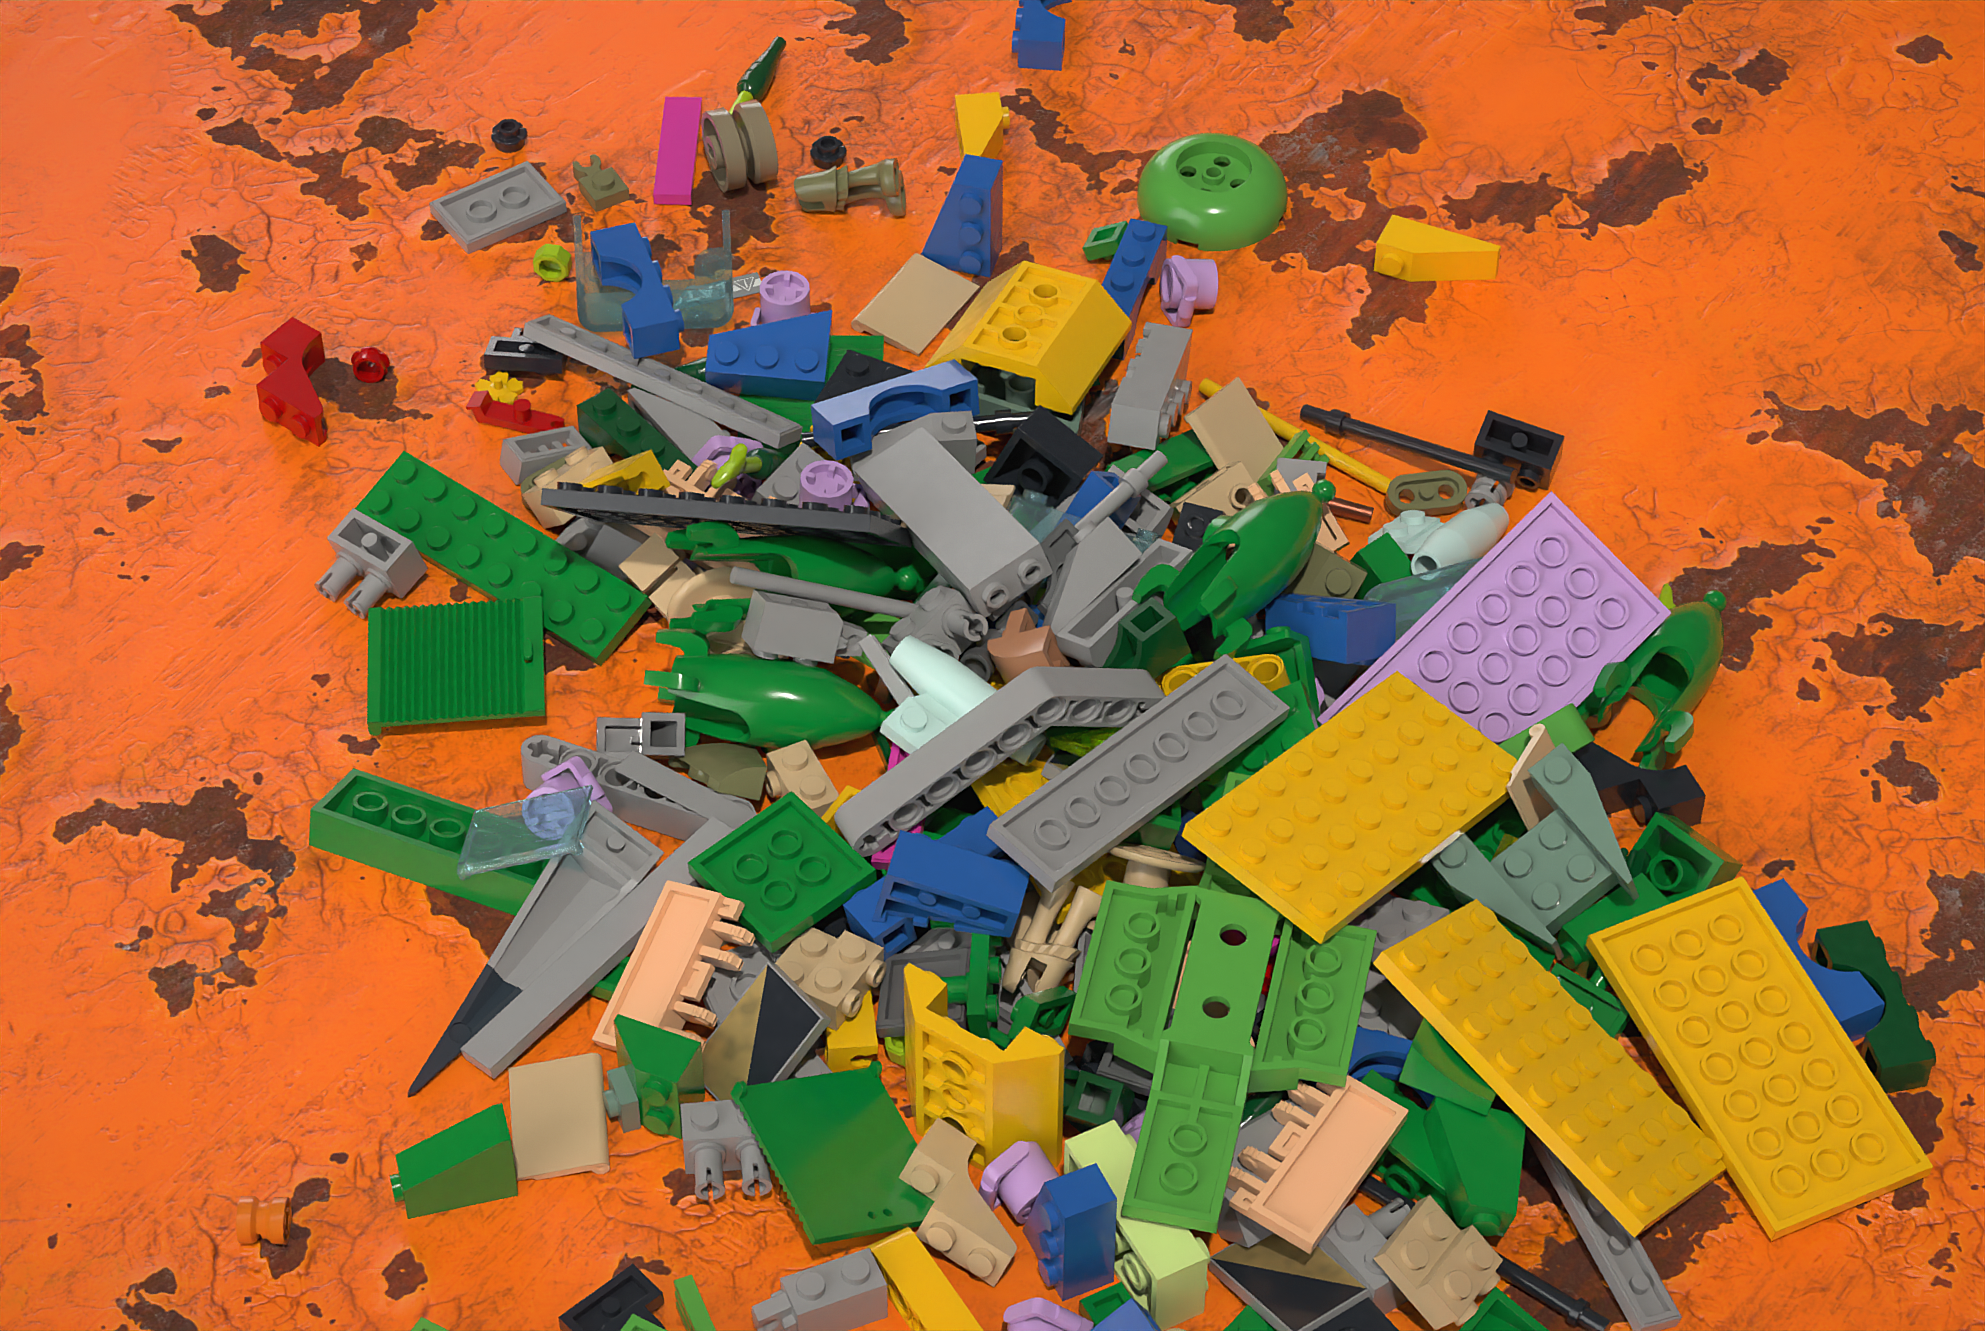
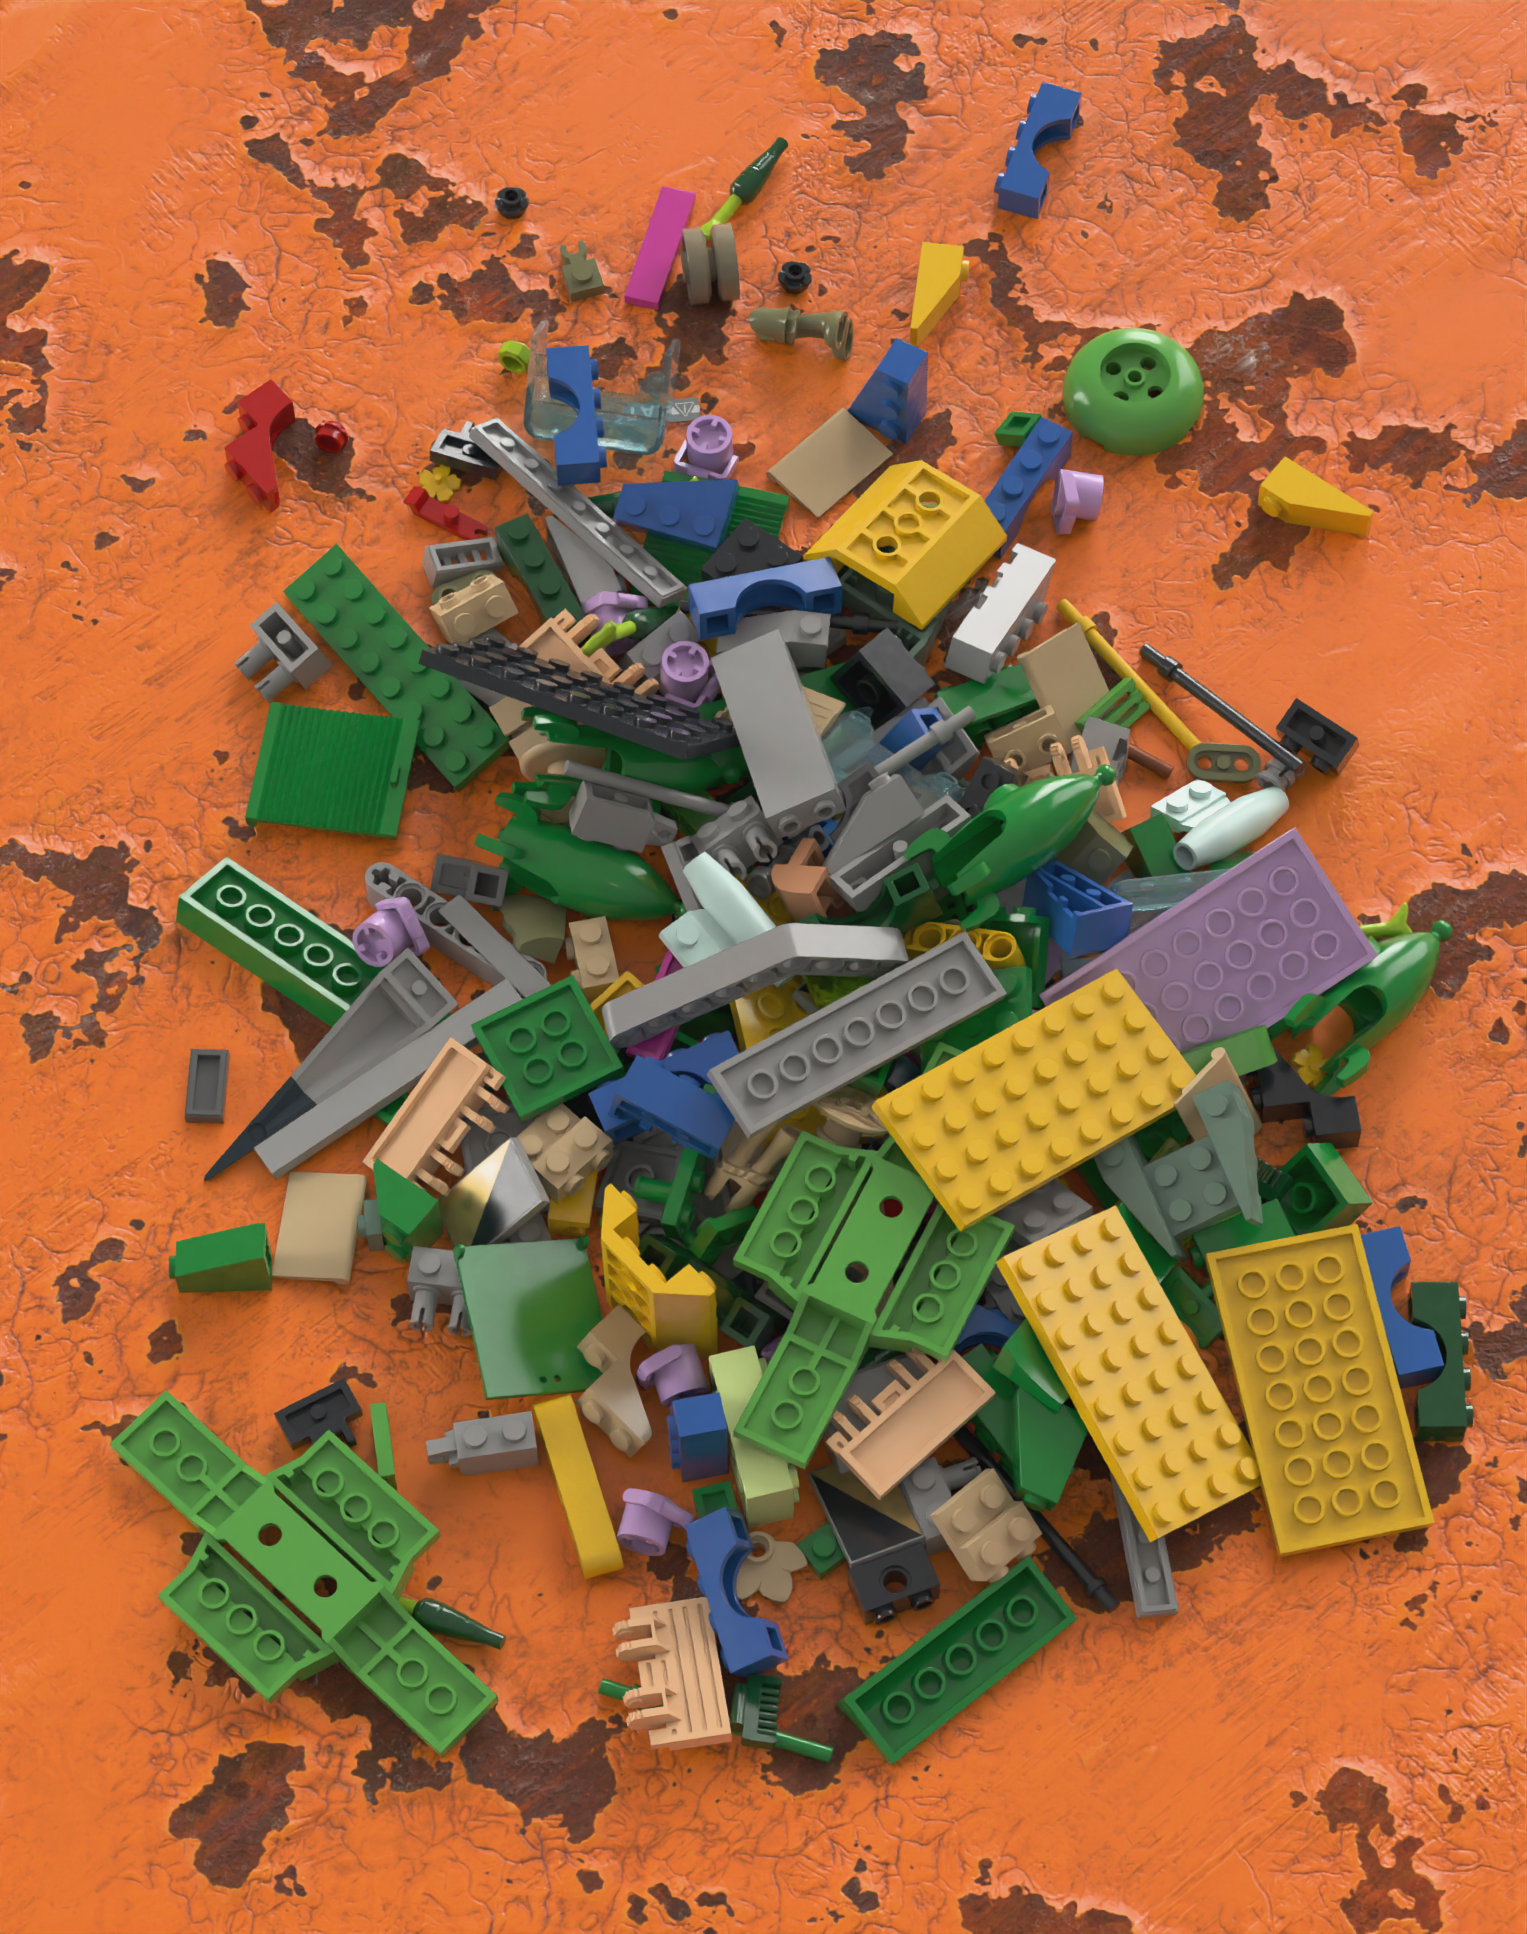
camera: 15 degrees right, 15 degrees up
orange wheel [236,1196,292,1245] -> none
light grey tile [429,161,567,254] -> none
clear light blue piece [457,785,593,880] -> none
yellow hinge [578,449,671,495] -> none
none -> dark grey tile [185,1049,230,1124]
none -> yellow plant [1291,1044,1328,1088]

